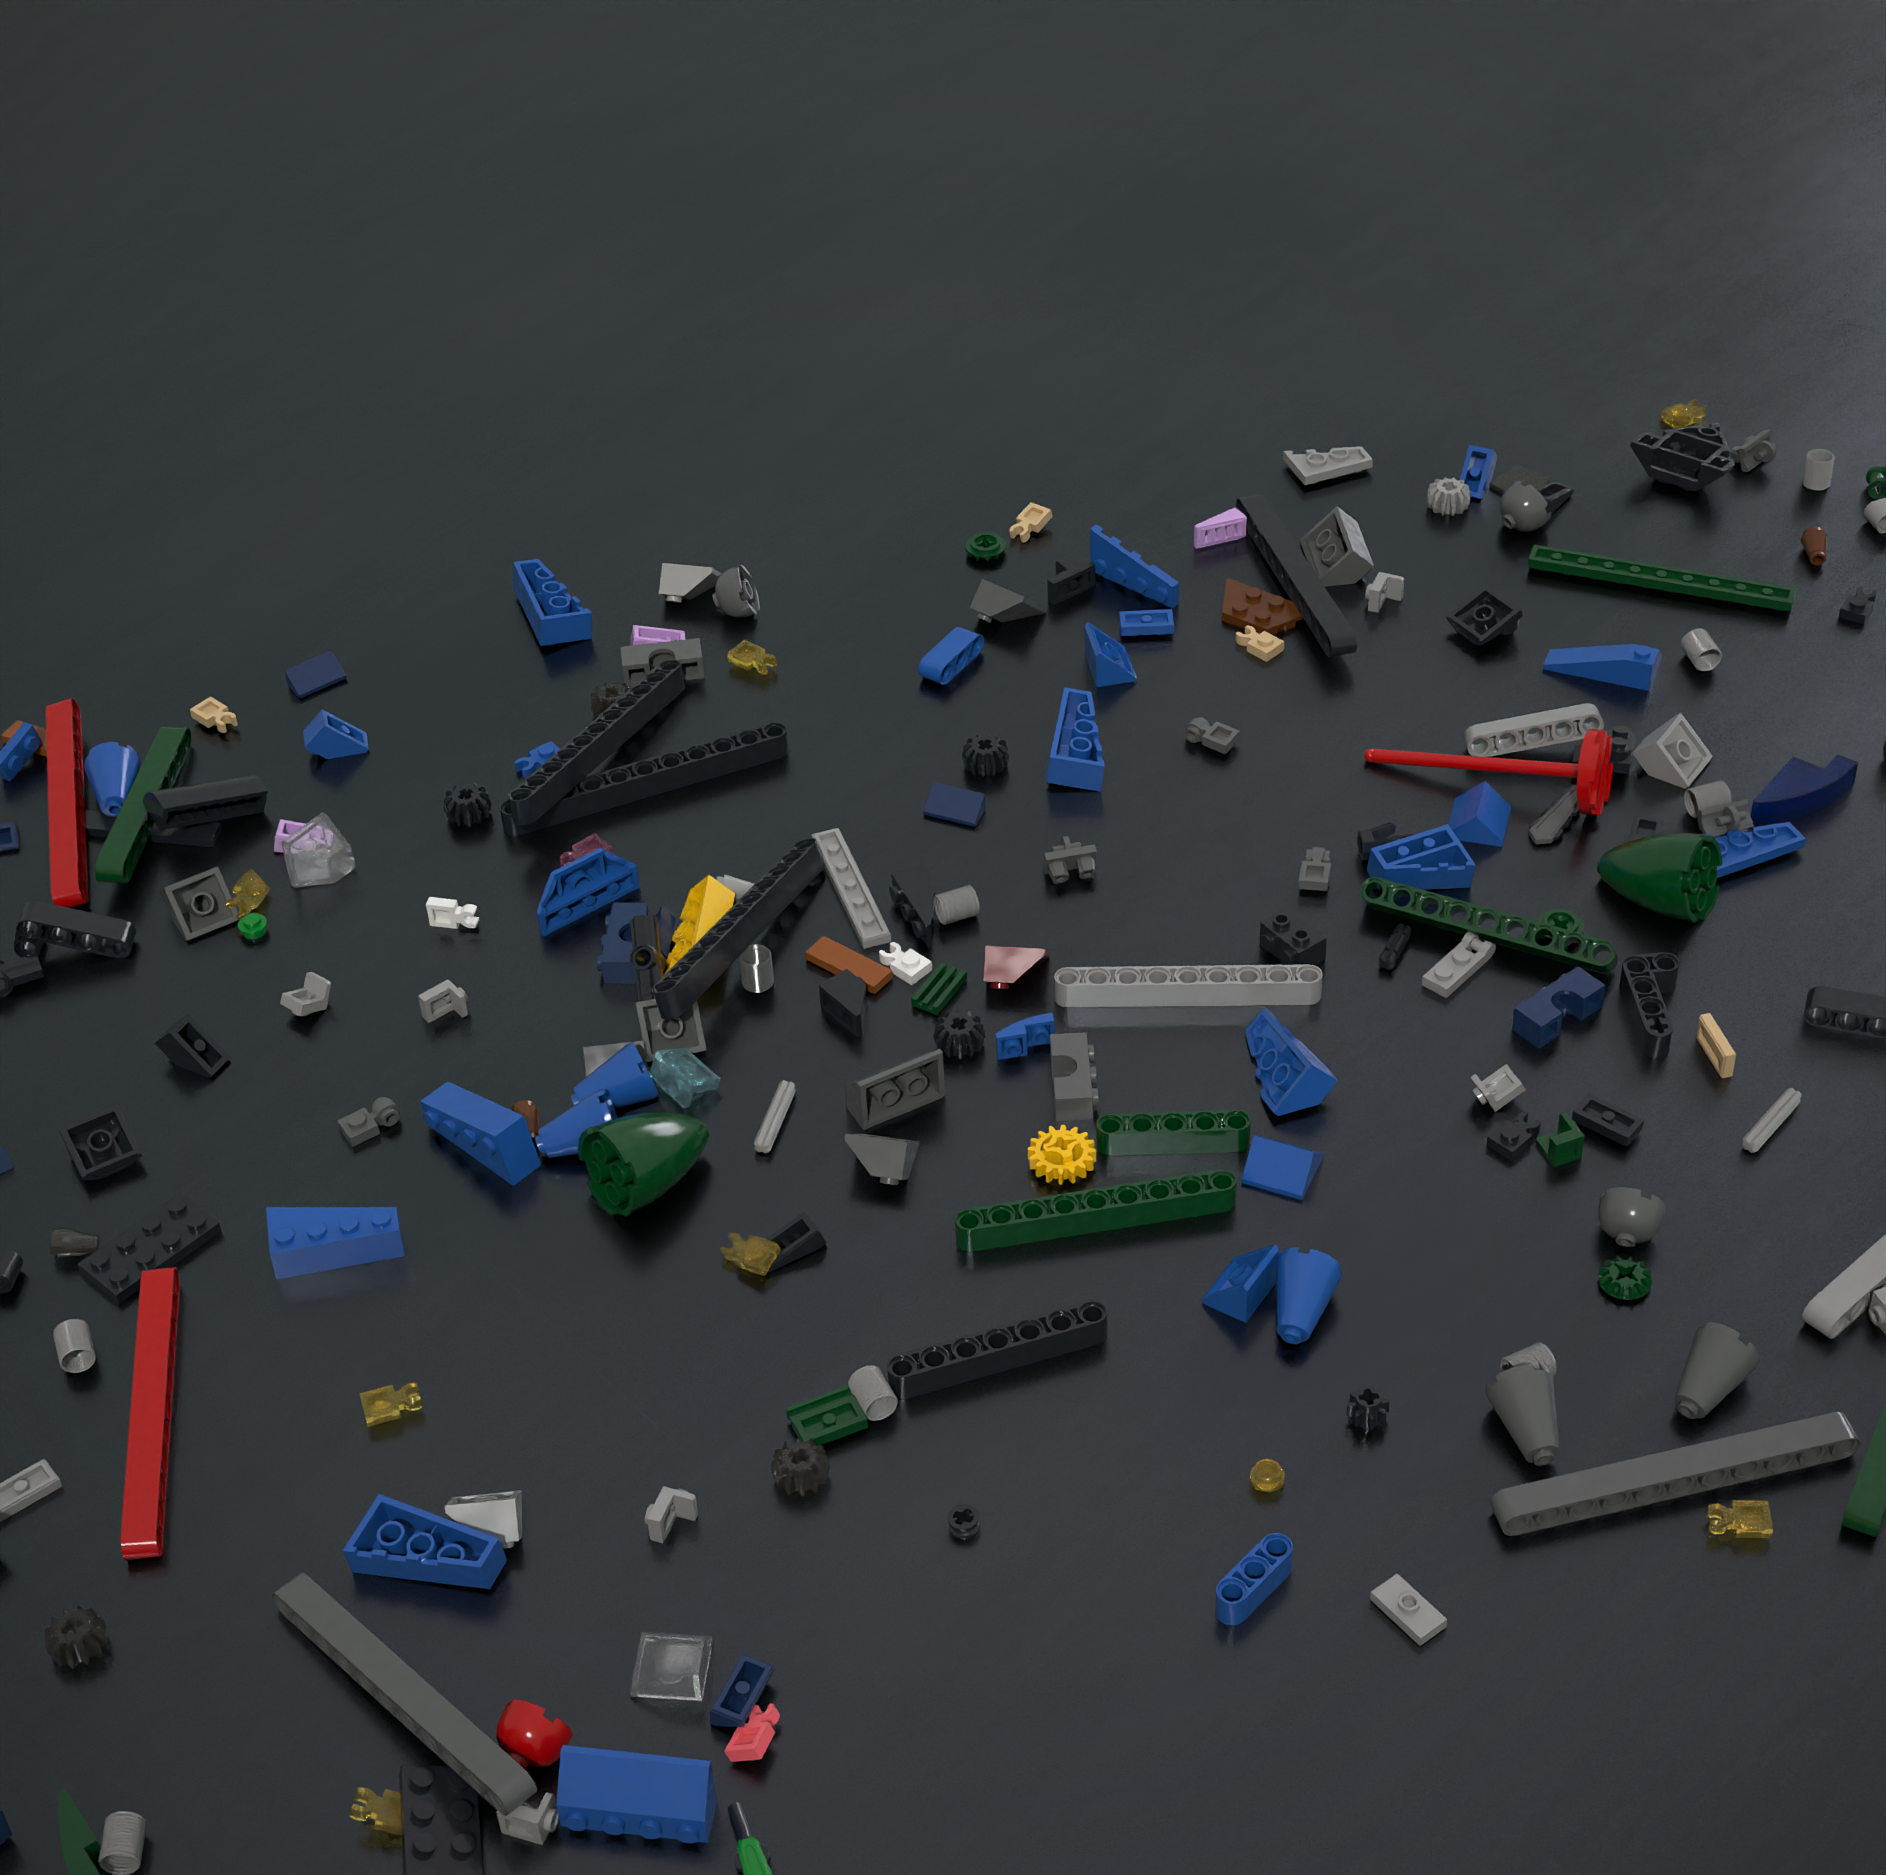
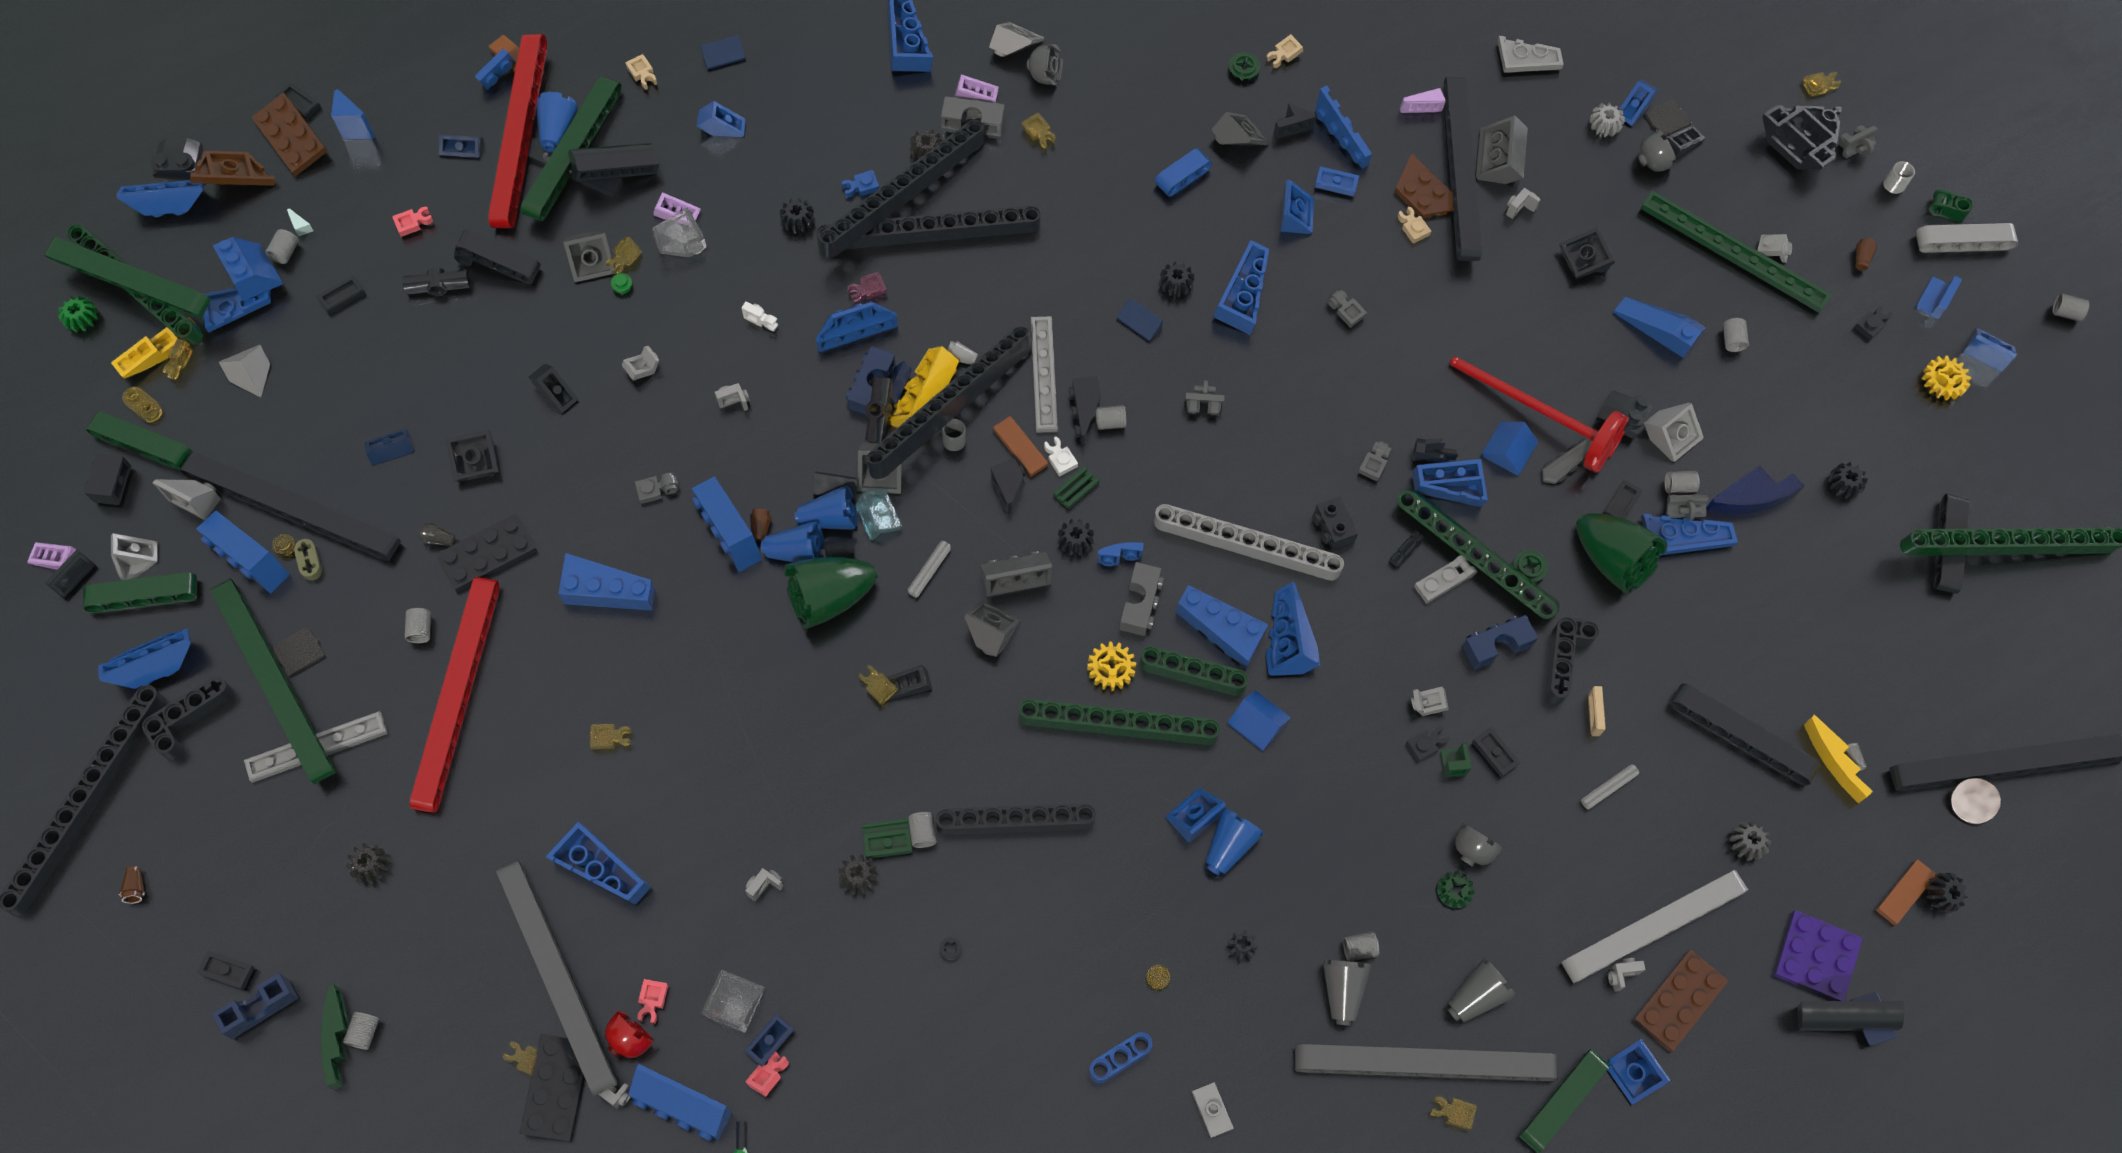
camera: 10 degrees right, 25 degrees up
light grey slope [445,1490,522,1549] -> none
slope [983,946,1050,989] -> none
light grey beam [1464,703,1604,757] -> none
none -> coral plate [637,979,669,1025]
none -> blue wedge [1176,585,1268,671]
none -> light grey bracket [1757,234,1792,262]

